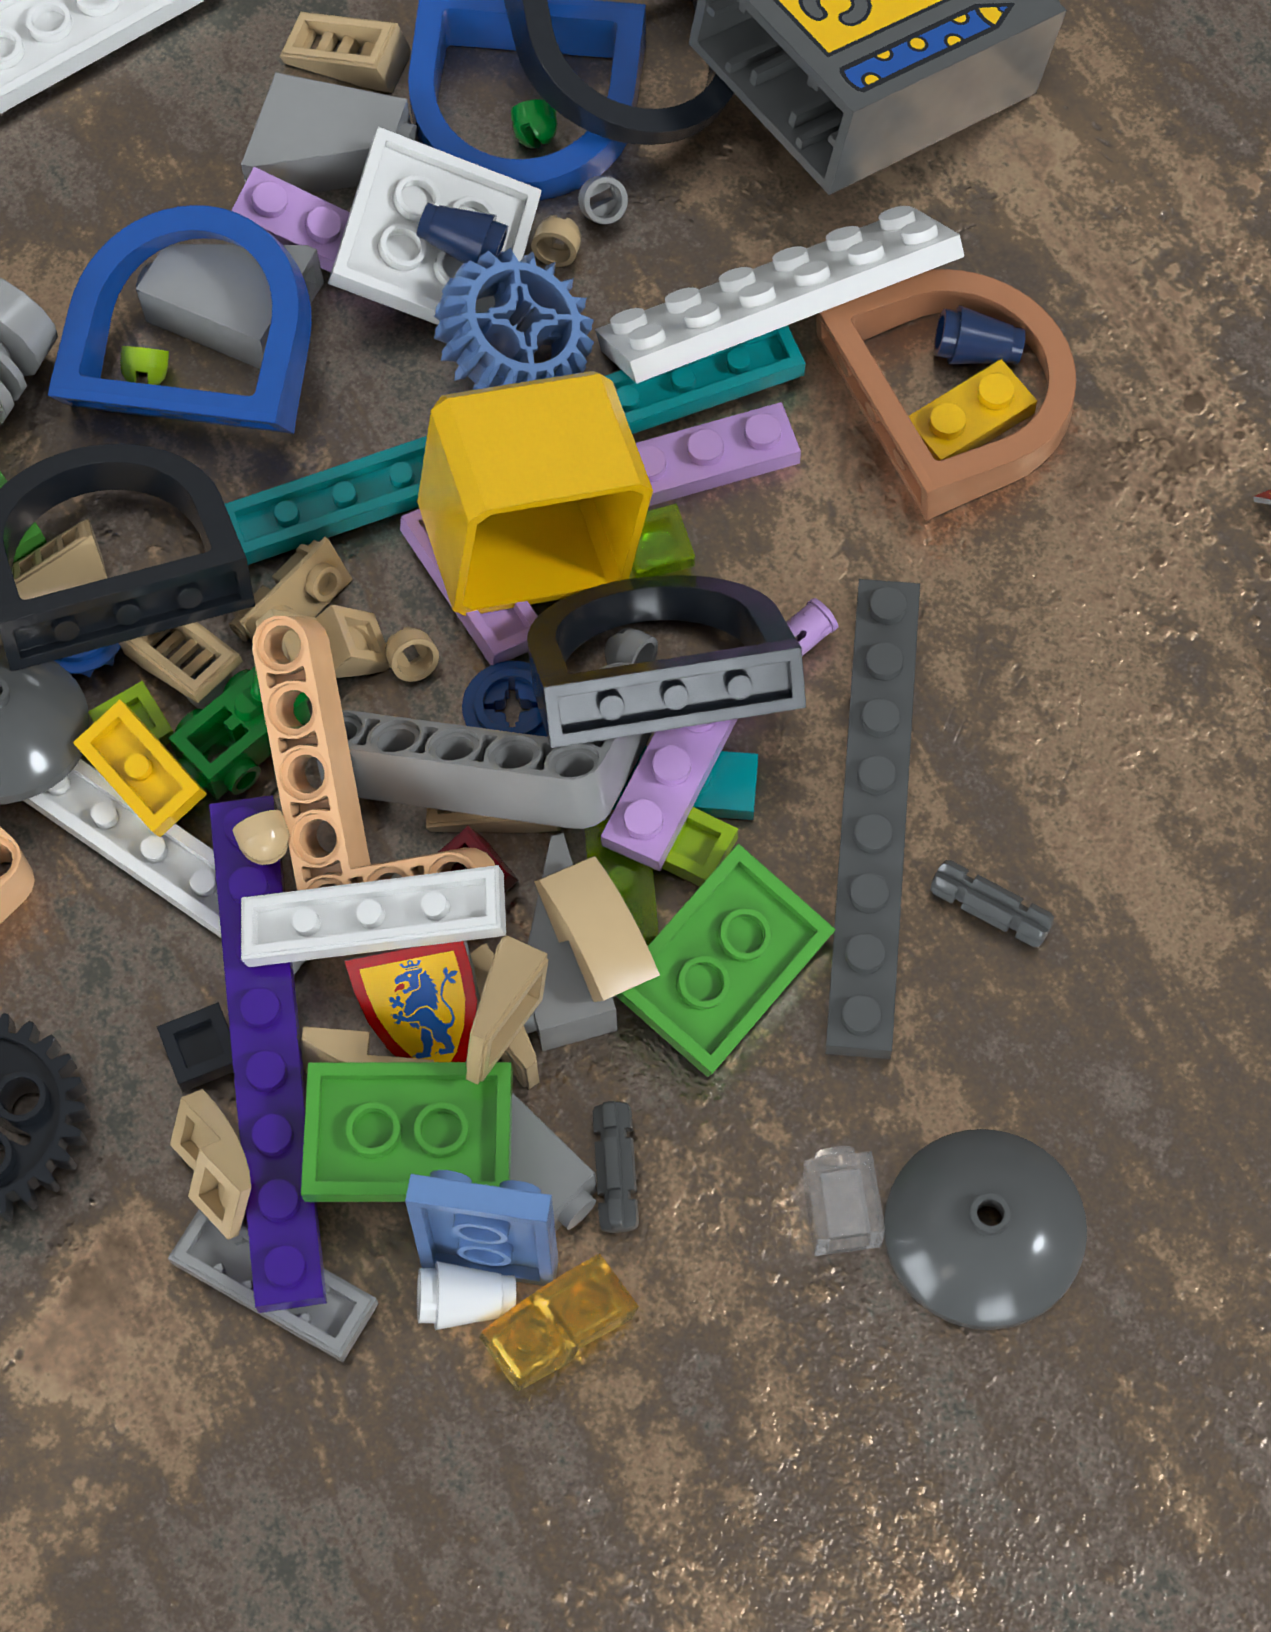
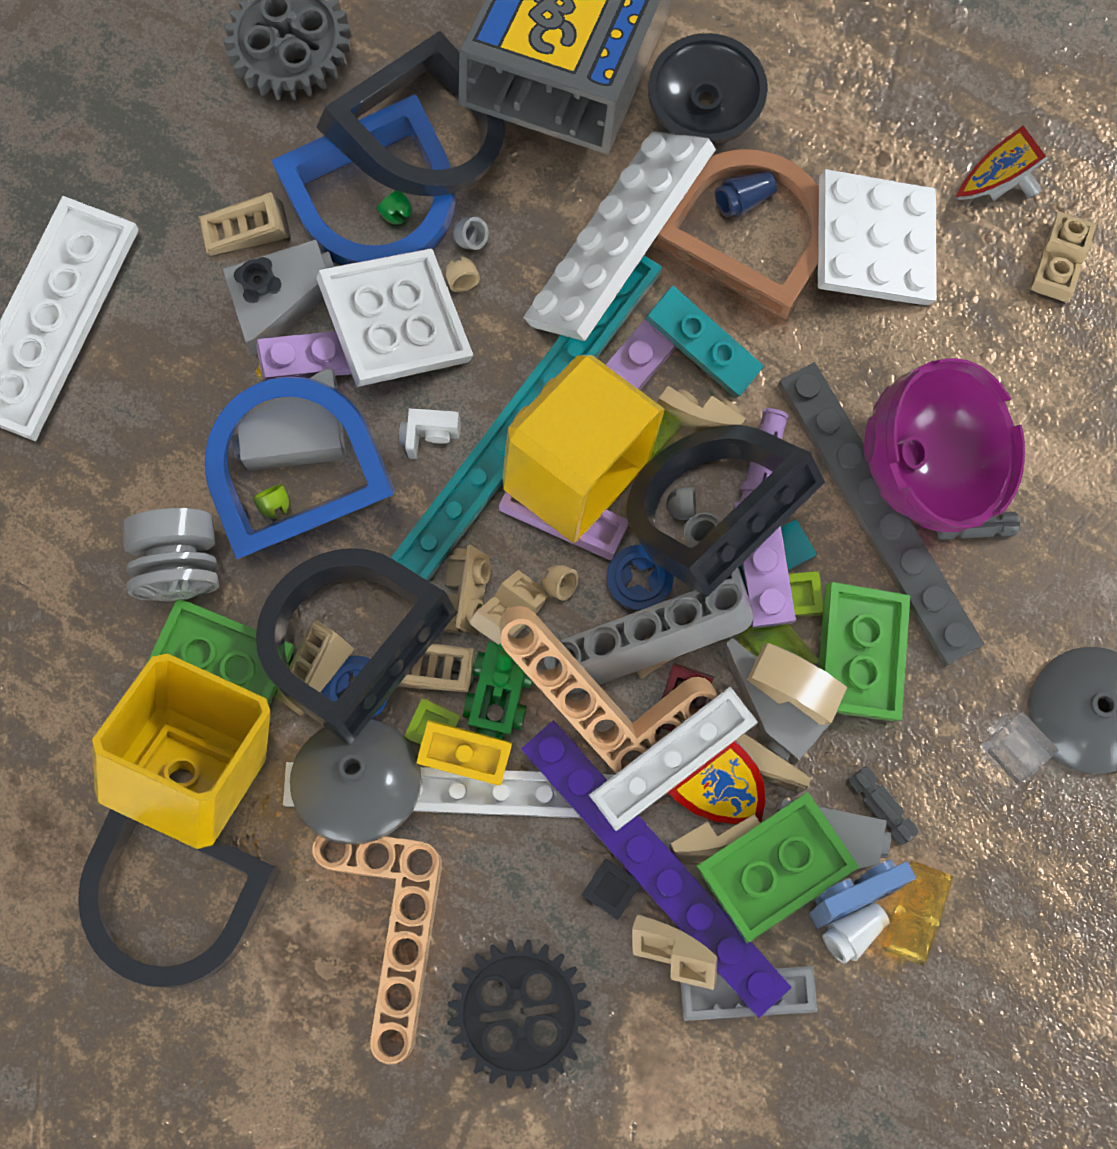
camera: 35 degrees left, 10 degrees up
tan hinge [233,810,290,865] -> none
dark blue cone [416,202,509,264] -> none
medium blue gear [434,248,594,390] -> none
tan slope [466,936,549,1085] -> none
yellow plate [909,359,1037,461] -> none
none -> black plate [234,257,282,303]
none -> white bracket [399,408,461,459]
none -> teal plate [644,285,764,399]
none -> black dish [648,33,768,145]
none -> tan slope [658,385,746,431]
none -> white plate [818,169,936,306]
none -> magenta rock [864,358,1025,532]

